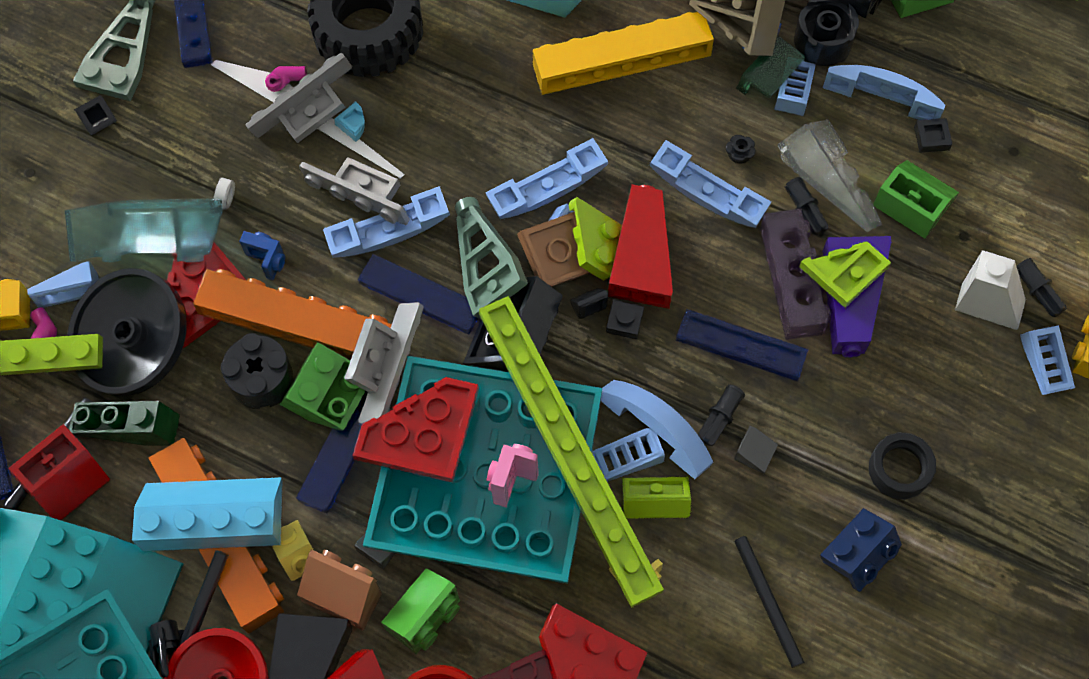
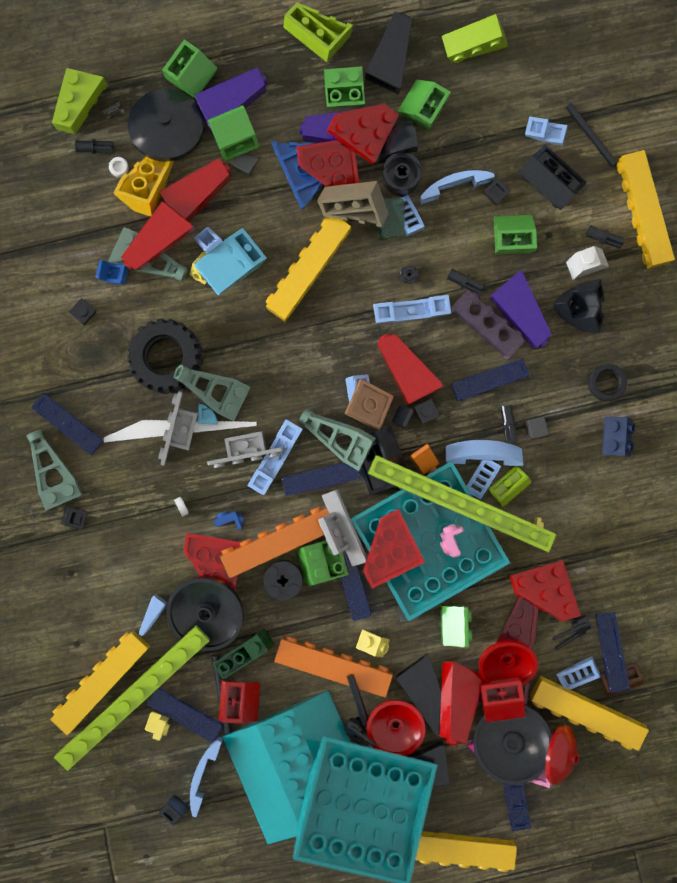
camera: 45 degrees left, 20 degrees up
dark pink arm [30,307,57,339] -> none
clear light blue windscreen [64,198,223,262] -> none
medium azure slope [132,477,282,551] -> none
dark pink arm [265,66,307,92] -> none
nougat slope [297,549,382,631] -> none
light blue slope [485,138,608,219] -> none
lime wing [569,197,622,281] -> none
black bar [734,536,805,668] -> none
clear wedge [777,119,883,232] -> none
lime wing [800,241,891,308] -> none
light blue slope [1020,325,1075,395] -> none
none -> sand green plate [174,365,251,421]
none -> orange slope [409,444,439,475]
none -> black slope [519,144,587,211]
none -> light blue slope [525,117,567,146]
none -> black brick [553,279,604,333]

